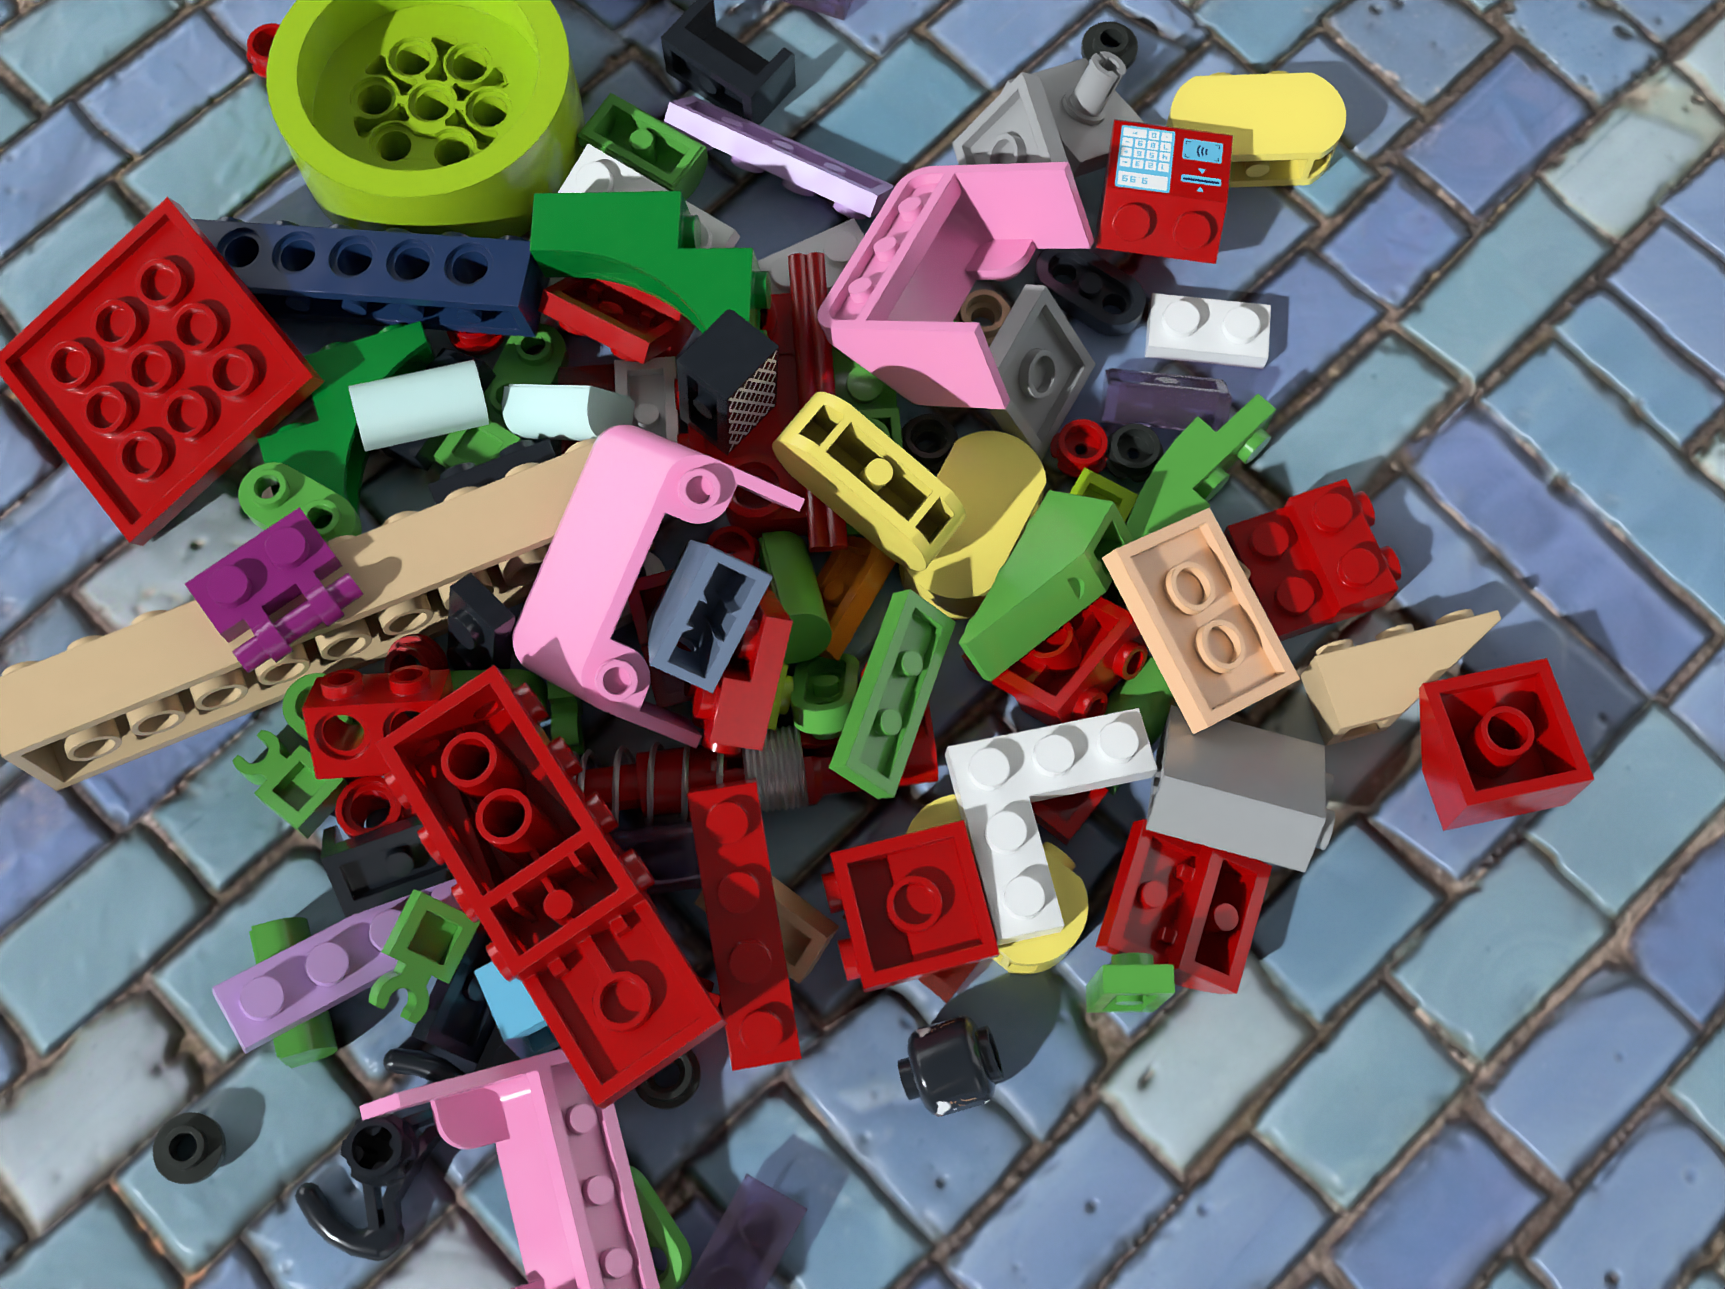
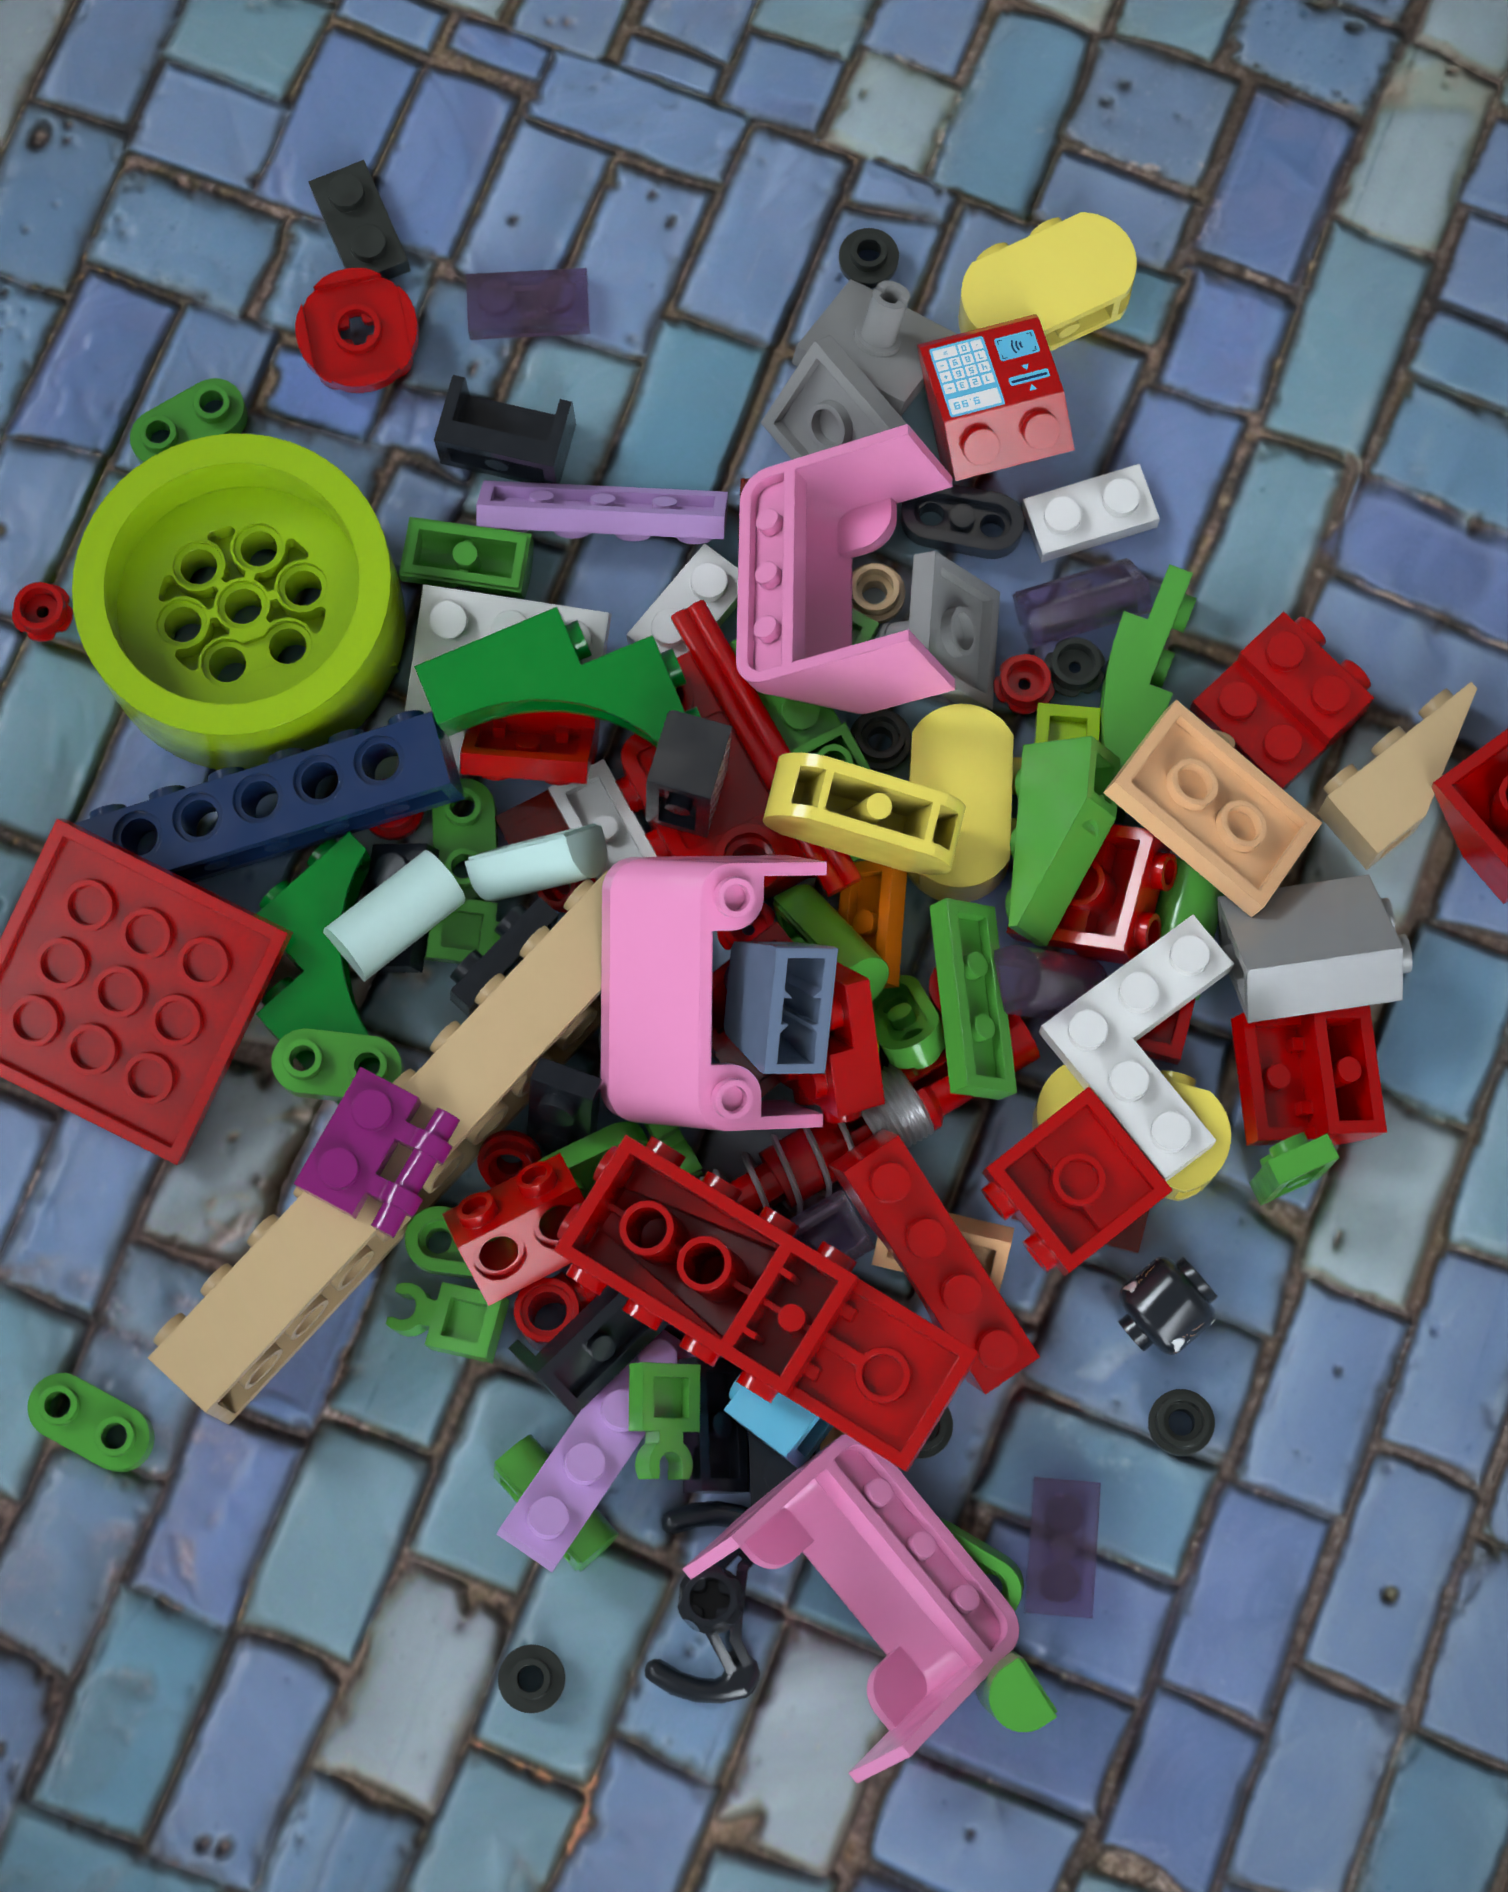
camera: 20 degrees left, 5 degrees up
none -> clear purple brick [993,945,1108,1019]
none -> pearl dark grey plate [1148,1389,1215,1456]

